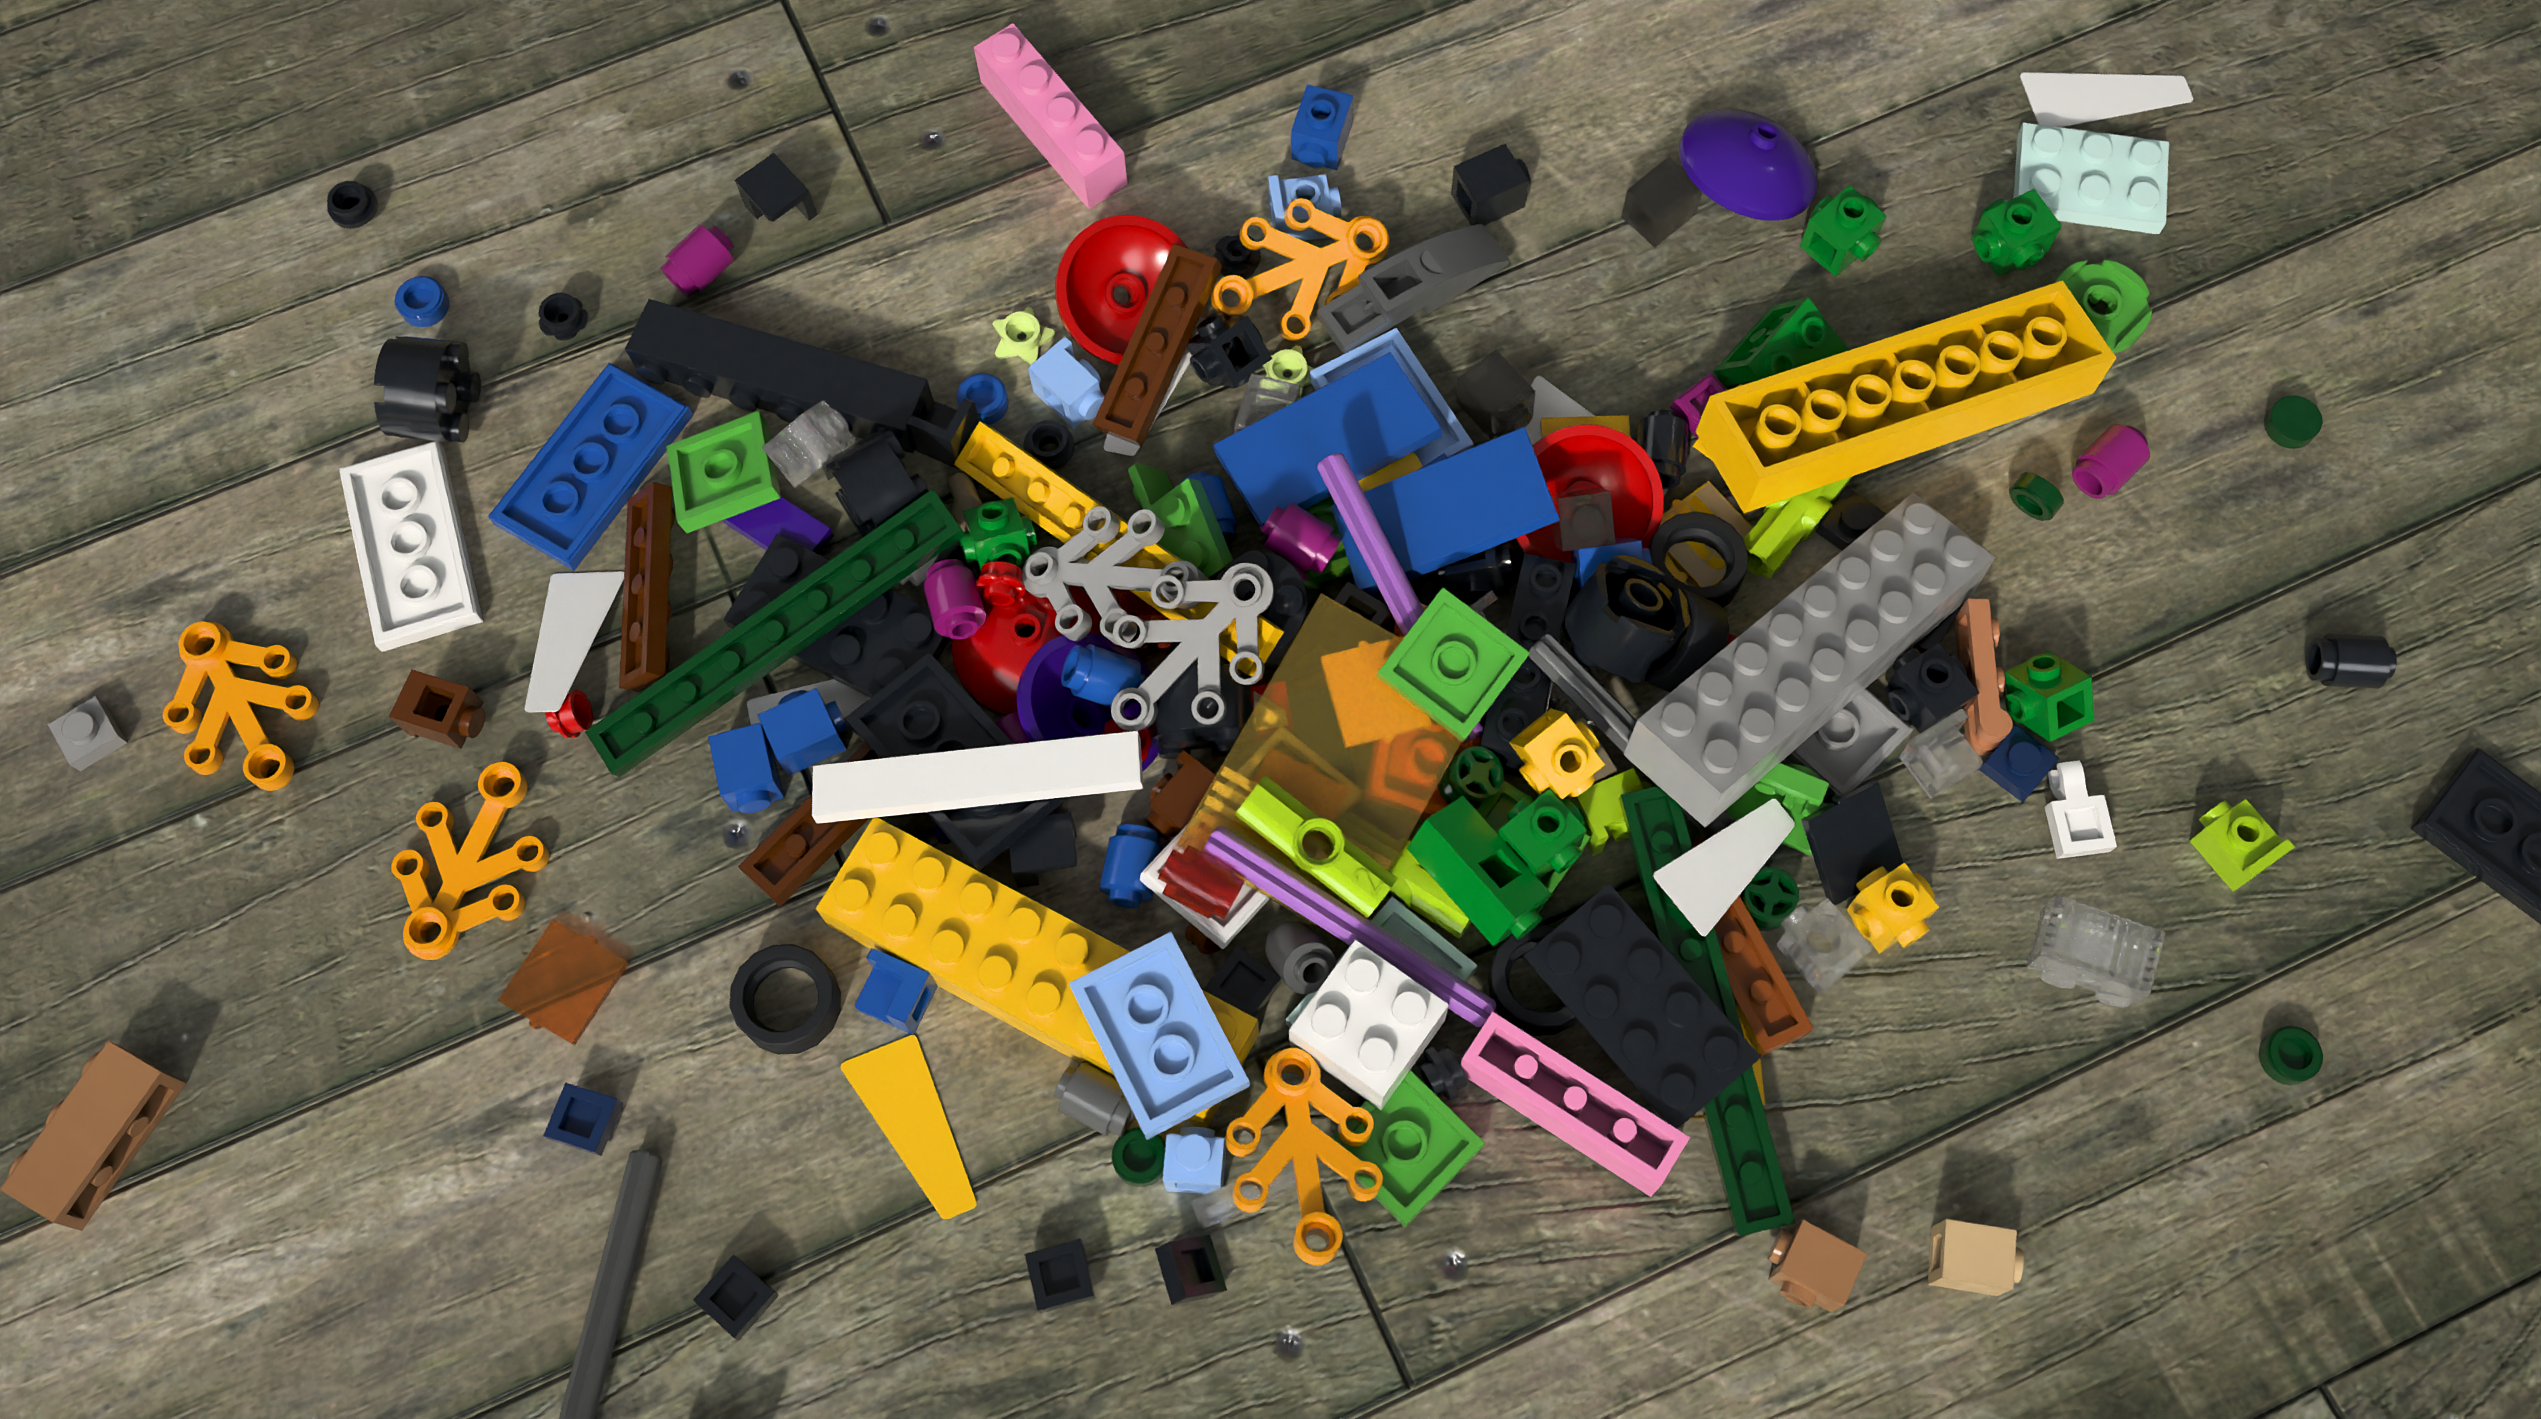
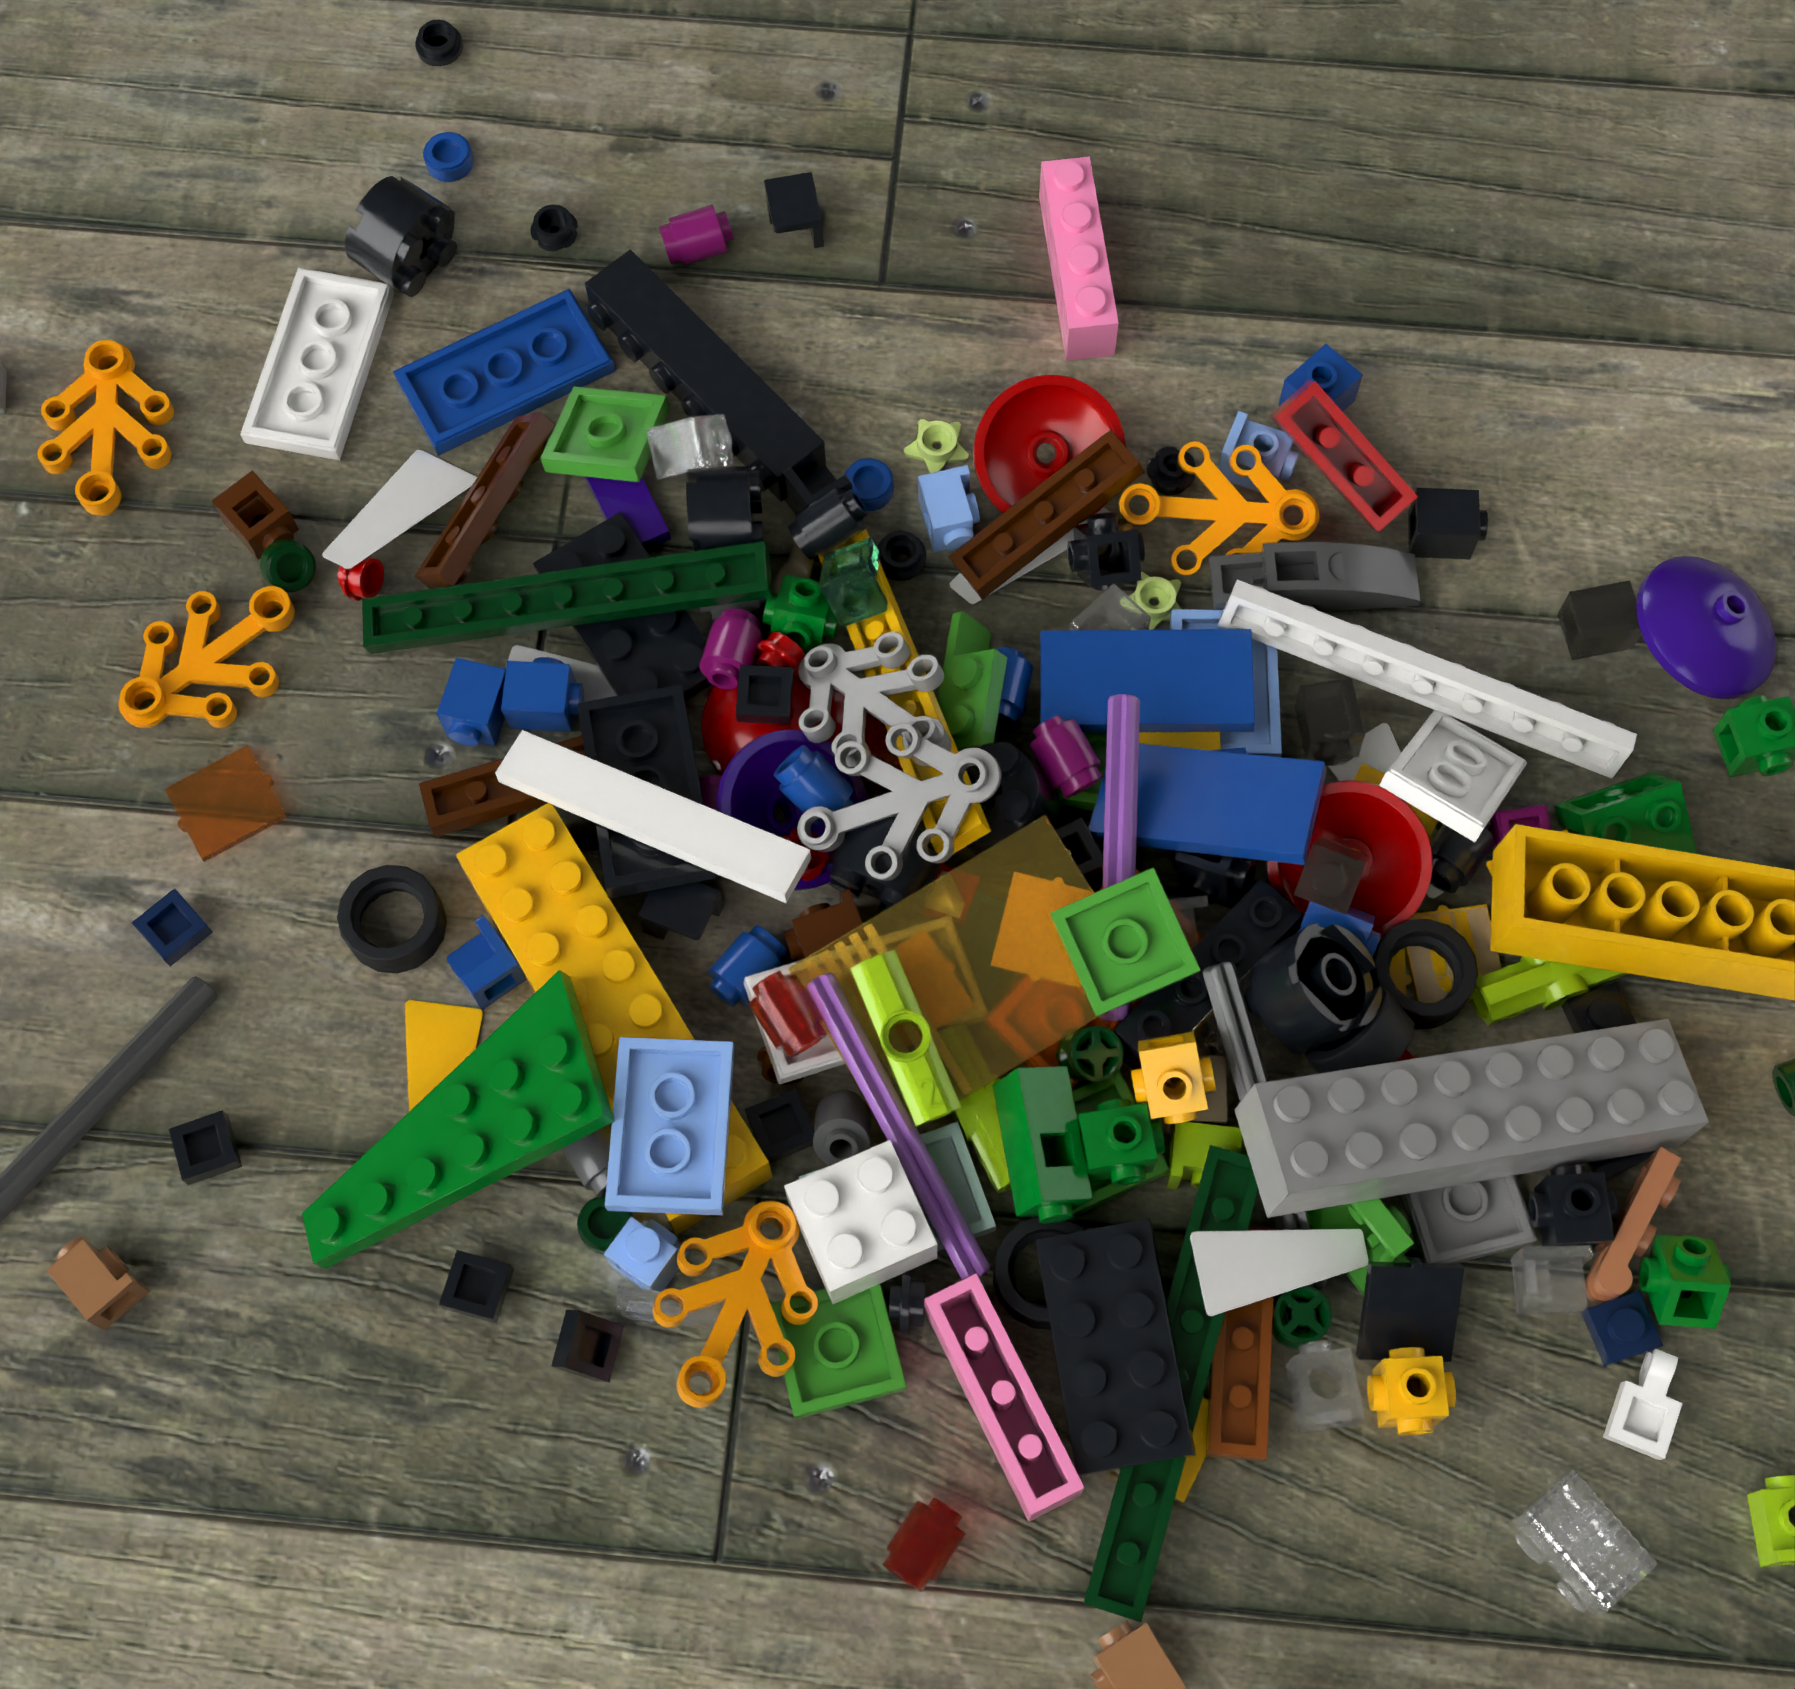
camera: 30 degrees right, 0 degrees up
none -> dark green tile [260,539,316,592]
none -> green wing [302,970,615,1269]
none -> black plate [735,665,794,725]
none -> black brick [788,486,868,560]
none -> clear green bracket [819,537,888,627]
none -> clear red brick [882,1497,966,1592]
none -> white plate [1218,579,1637,778]
none -> red brick [1270,380,1418,532]
none -> white tile [1379,710,1527,842]

